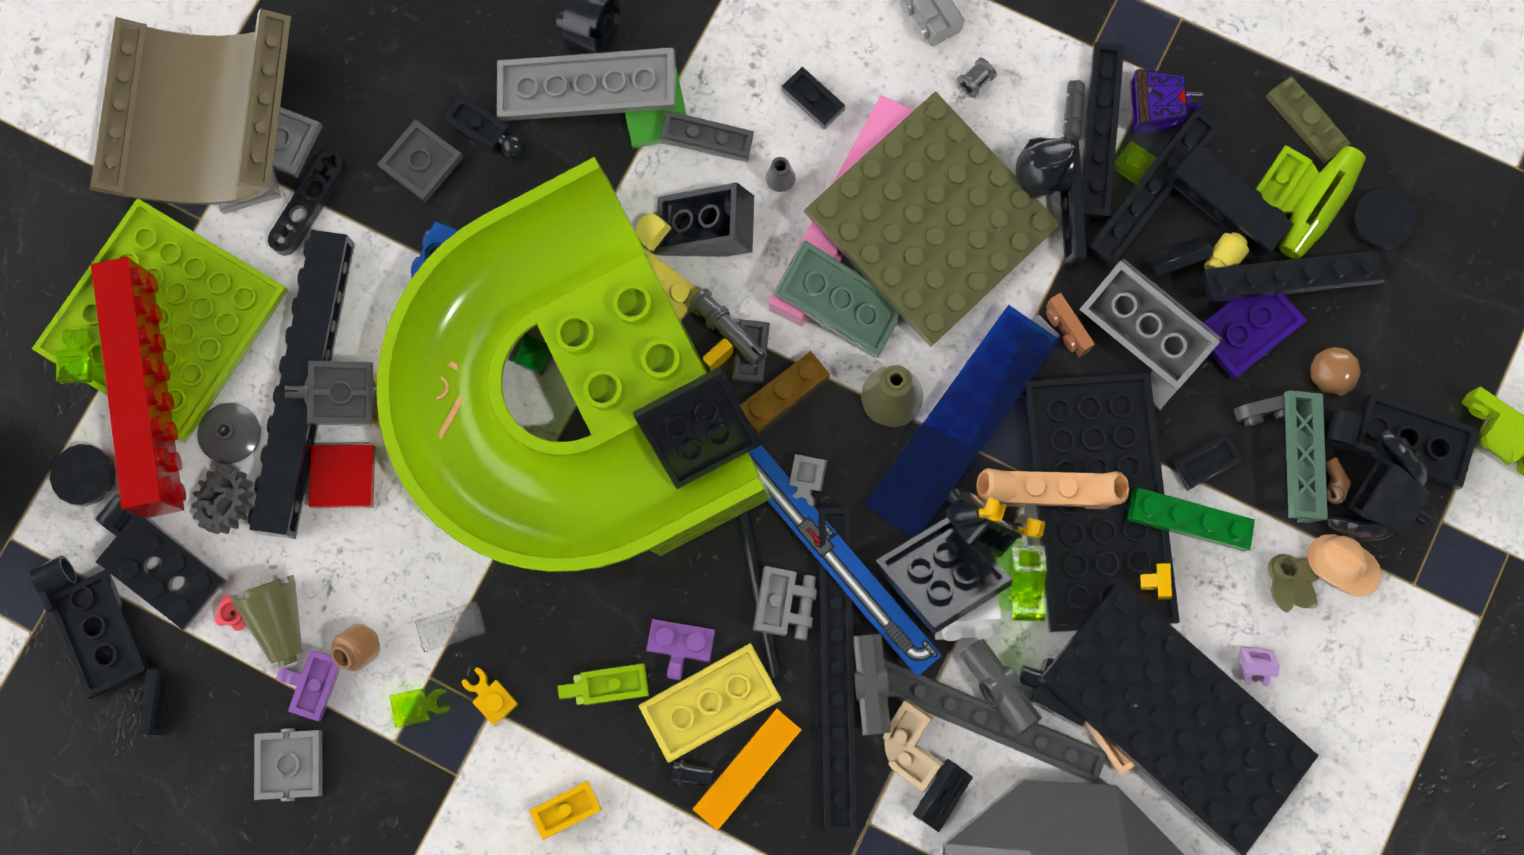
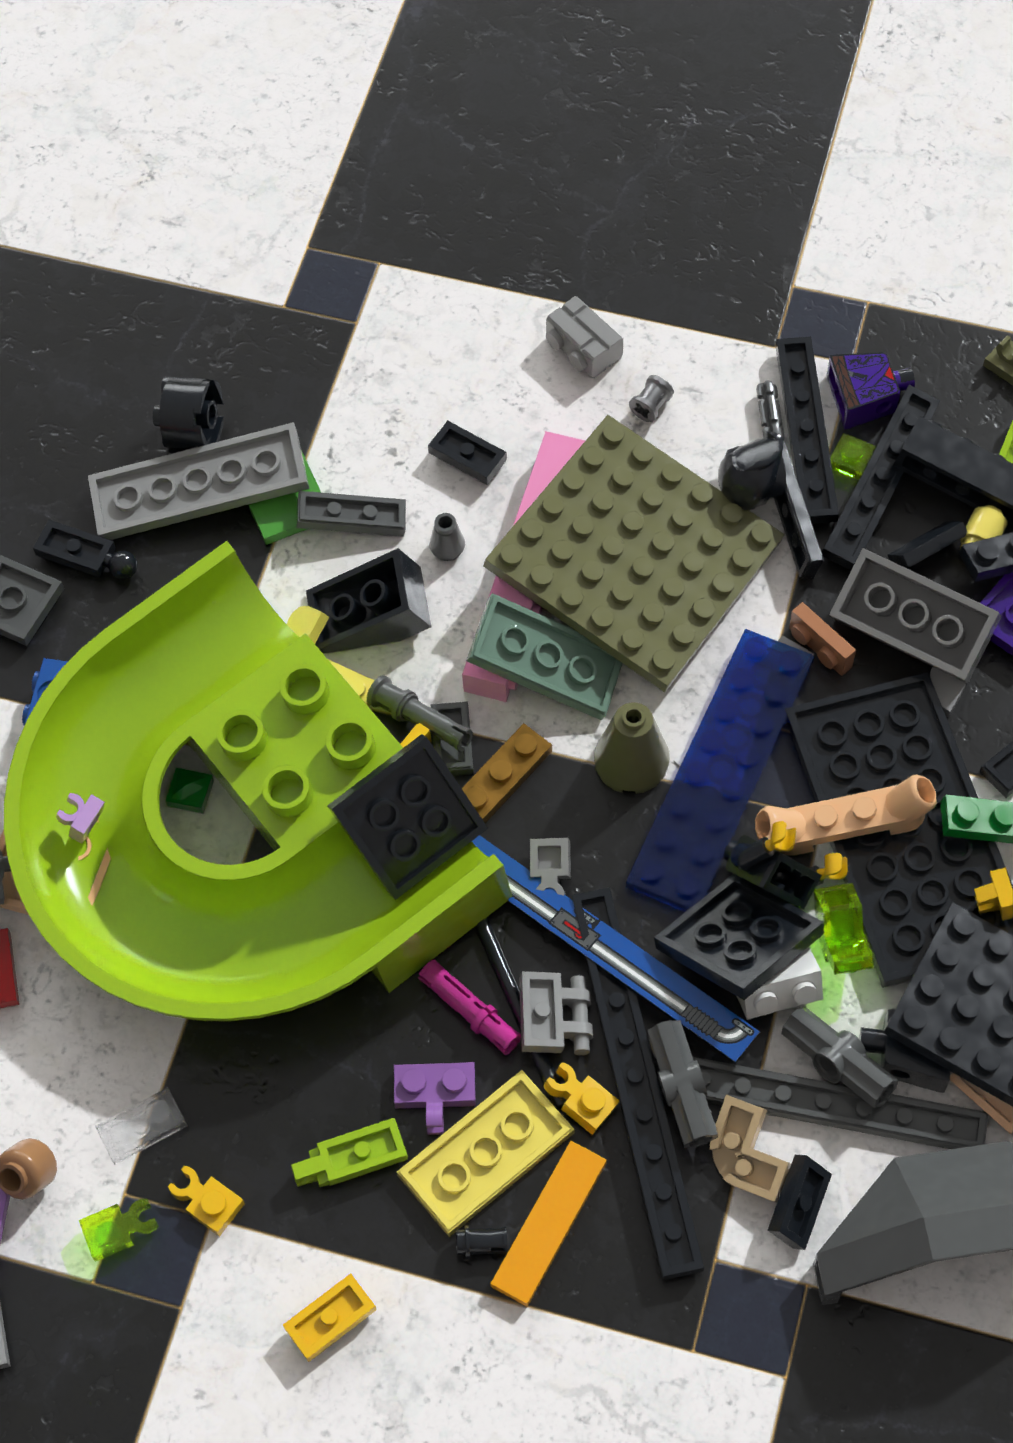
camera: 15 degrees left, 15 degrees down
none -> lavender tile [56,793,105,844]
none -> dark pink pin [418,960,521,1055]
none -> yellow plate [543,1062,620,1135]

